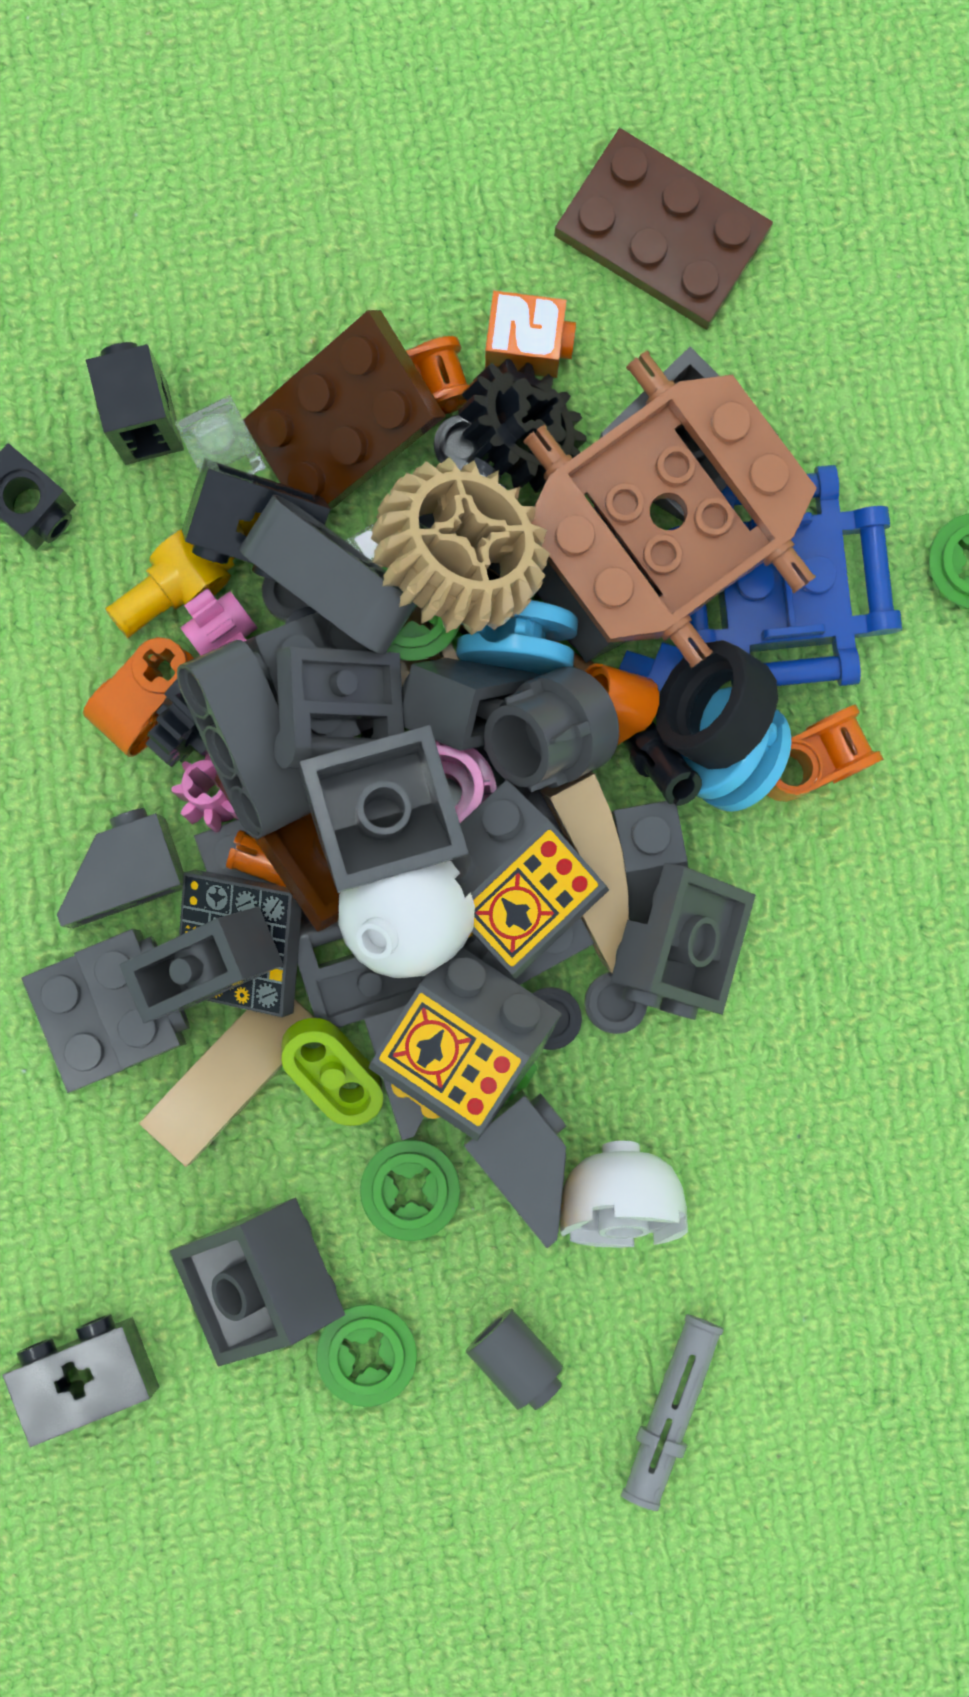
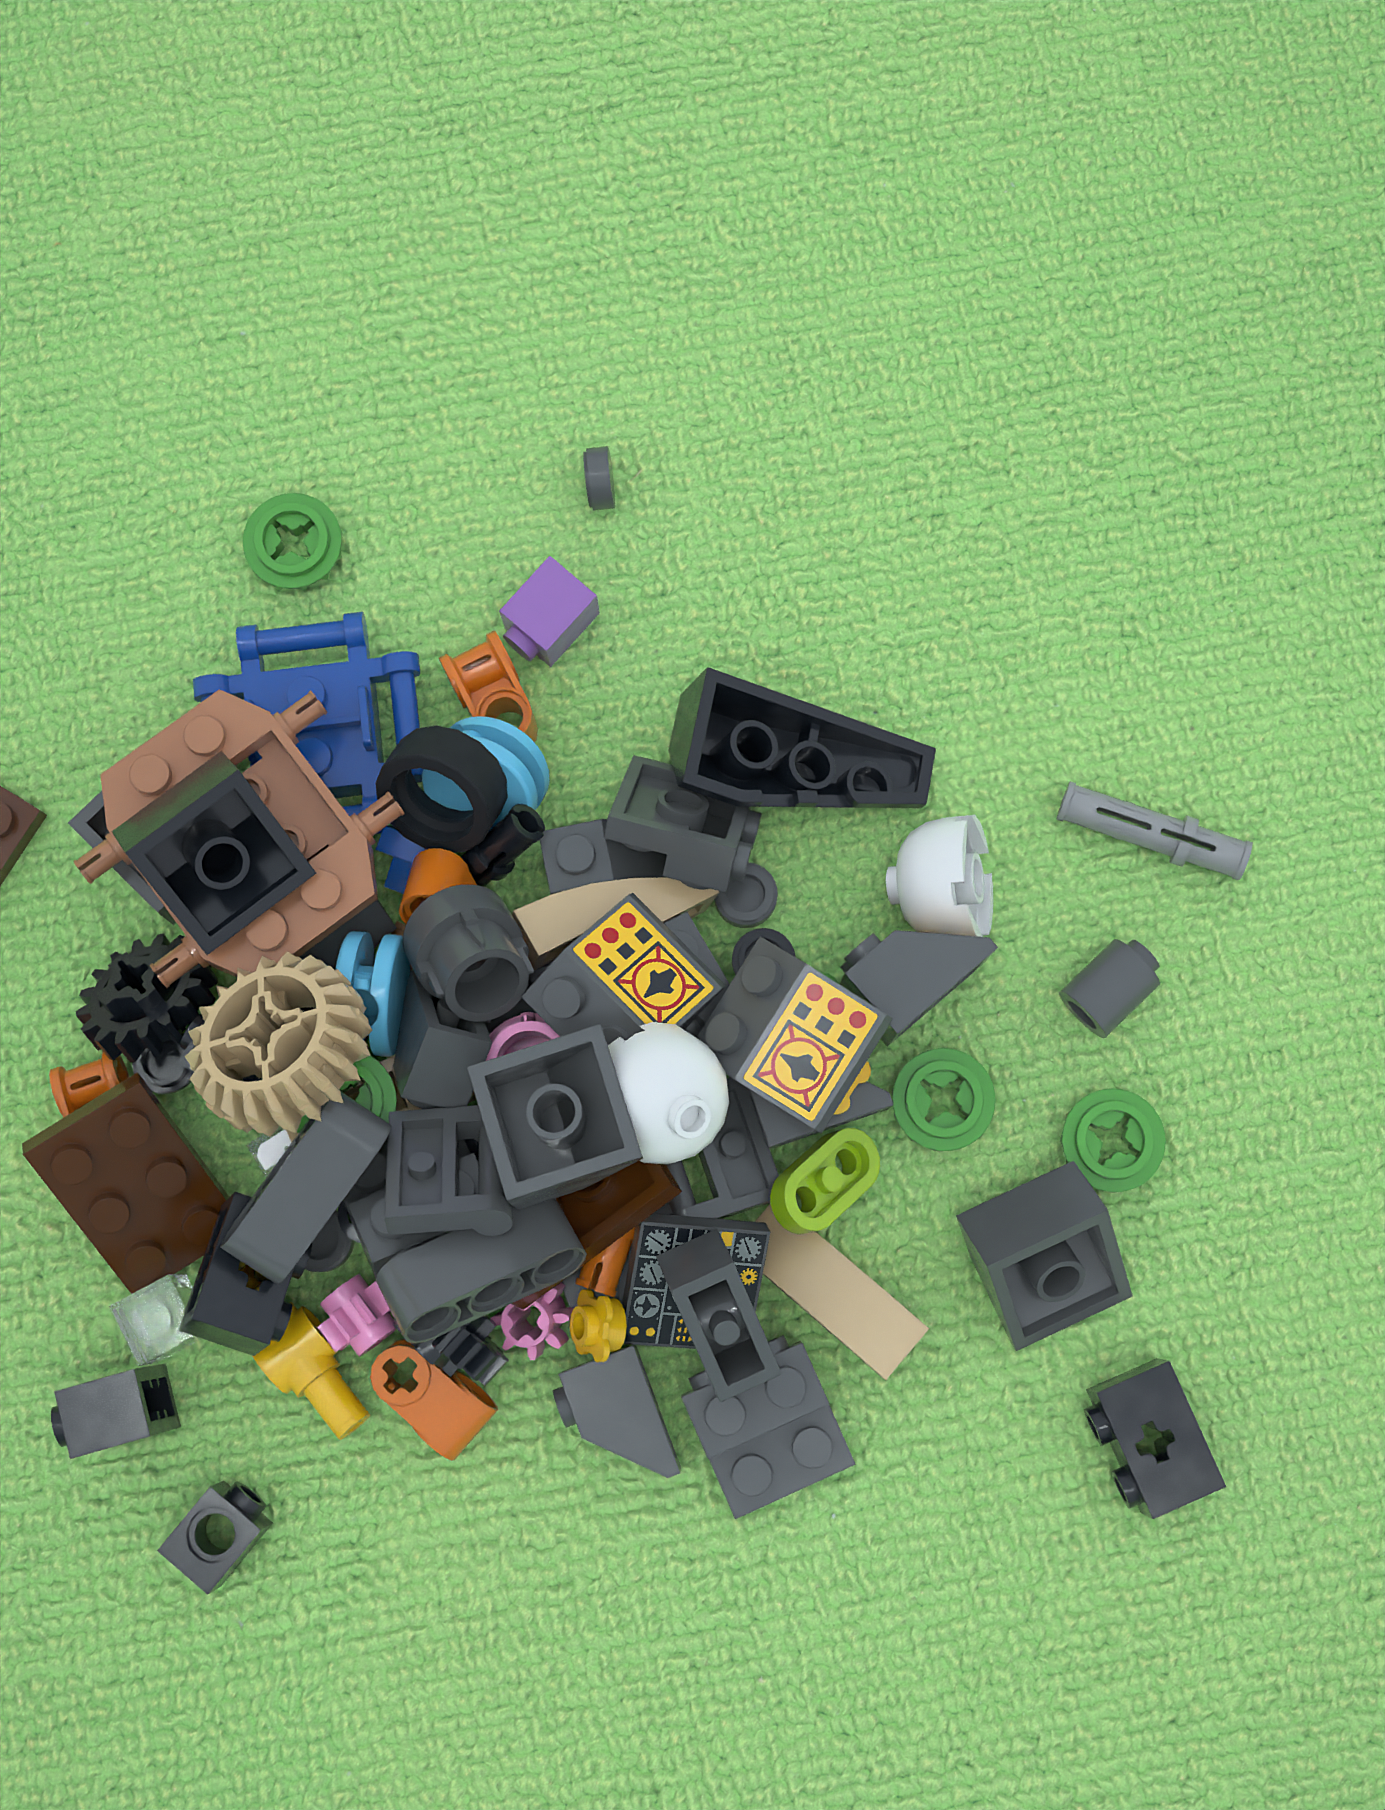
camera: 90 degrees left, 5 degrees down
brick [485,290,576,378] -> none
none -> black slope [112,751,316,955]
none -> medium lavender brick [499,556,600,667]
none -> yellow plate [570,1289,627,1363]
none -> black wedge [668,667,936,808]

